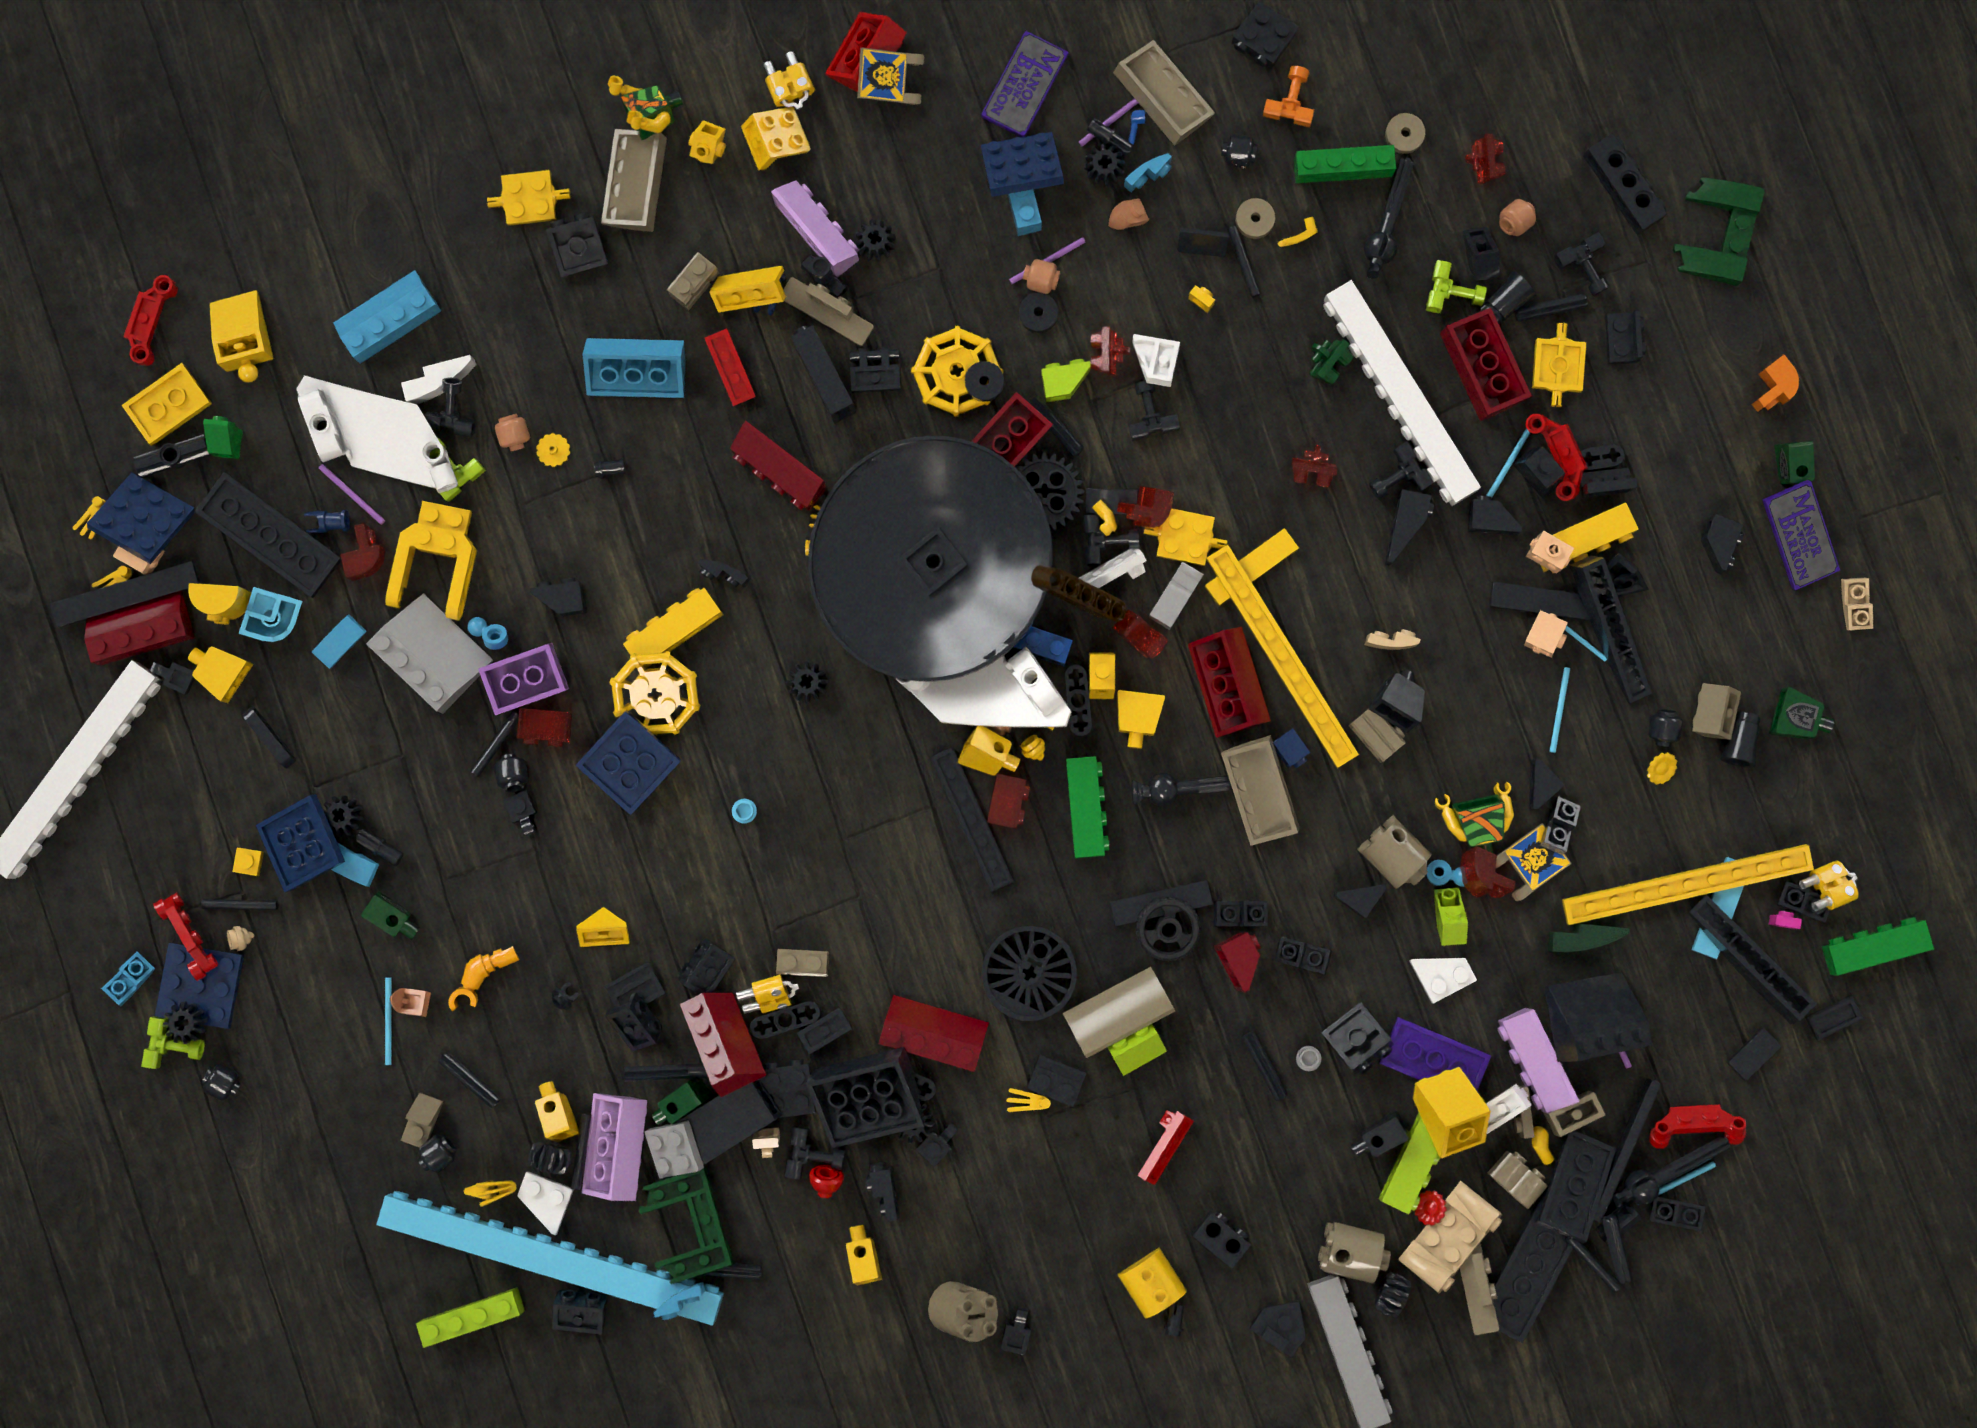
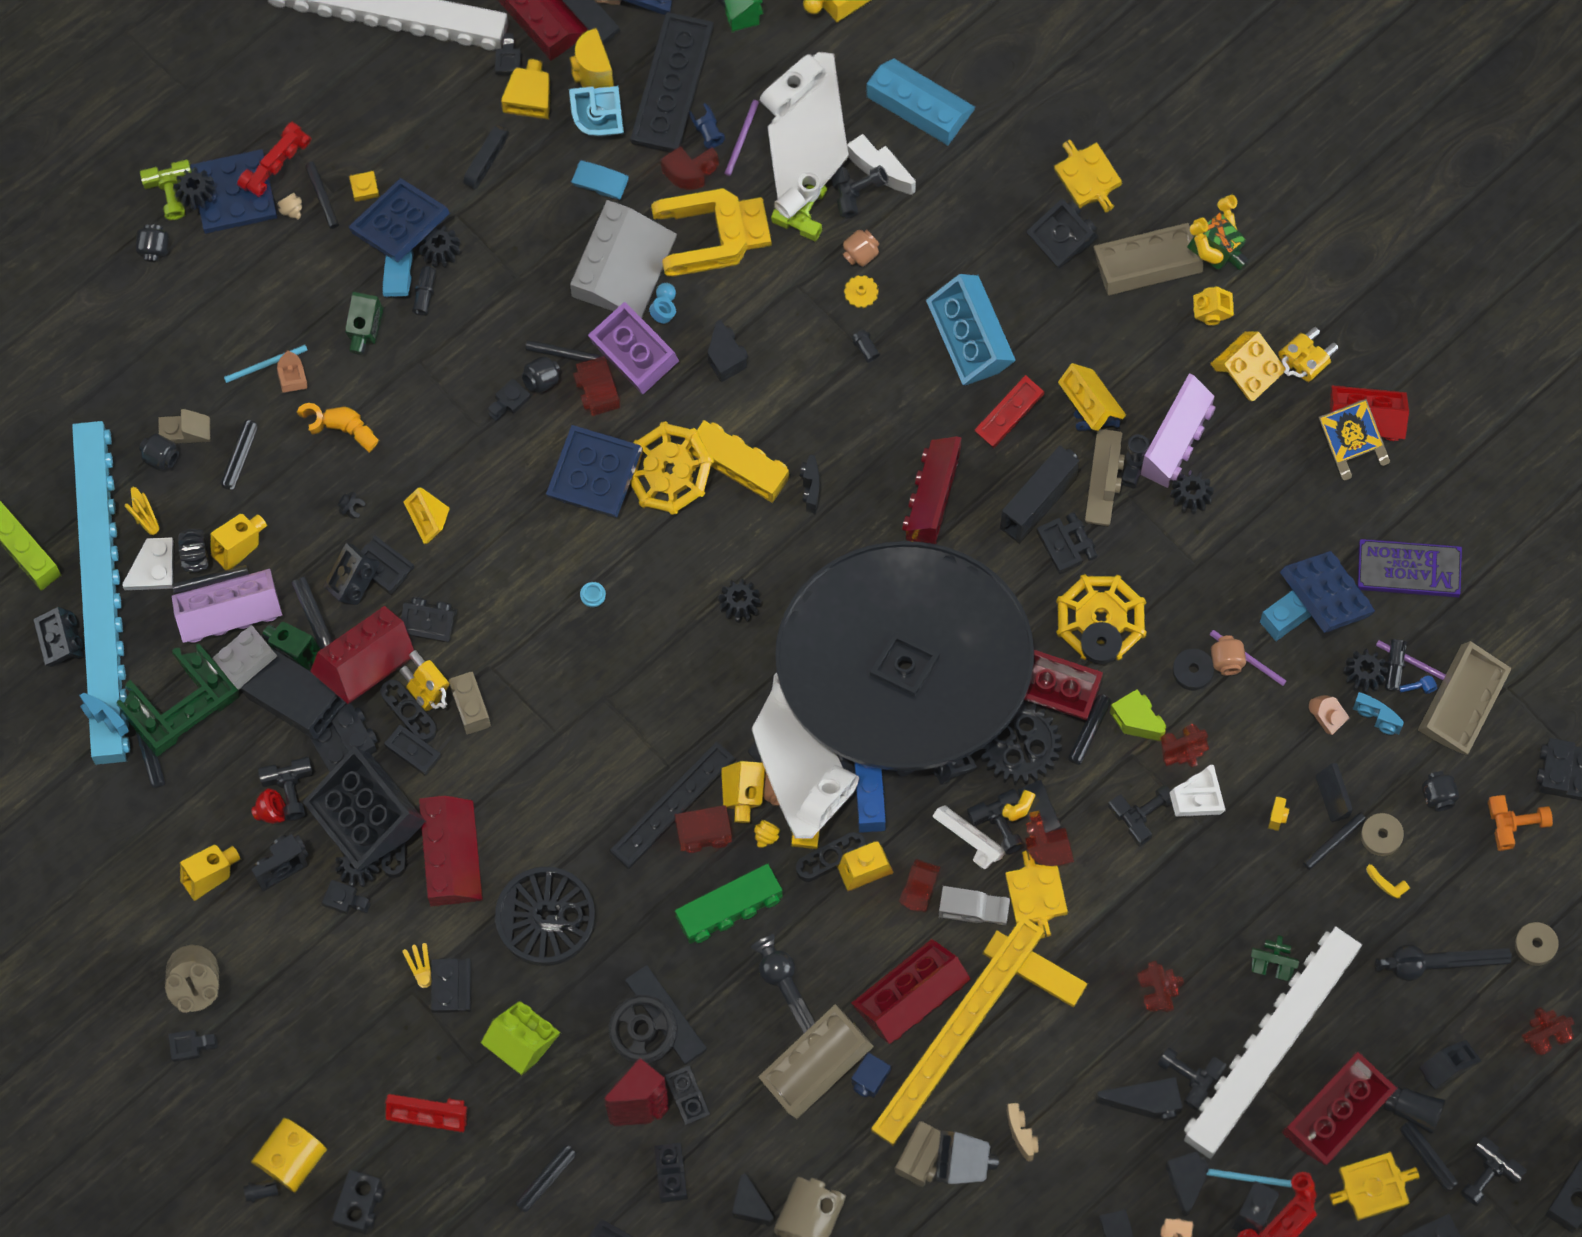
camera: 60 degrees right, 15 degrees down
dark azure slope [101,952,155,1007] -> none
dark tan brick [667,252,719,310] -> none
tan tile [753,1128,780,1158] -> none
dark brown beam [1031,565,1126,622] -> none
dark tan slope [1063,967,1175,1058] -> none
yellow torso [1117,690,1165,749] -> none
green brick [1294,145,1396,183] -> none
light grey plate [1296,1046,1321,1071] -> none
lime bar [1426,260,1487,313] -> none
nougat head [1499,199,1536,236] -> none

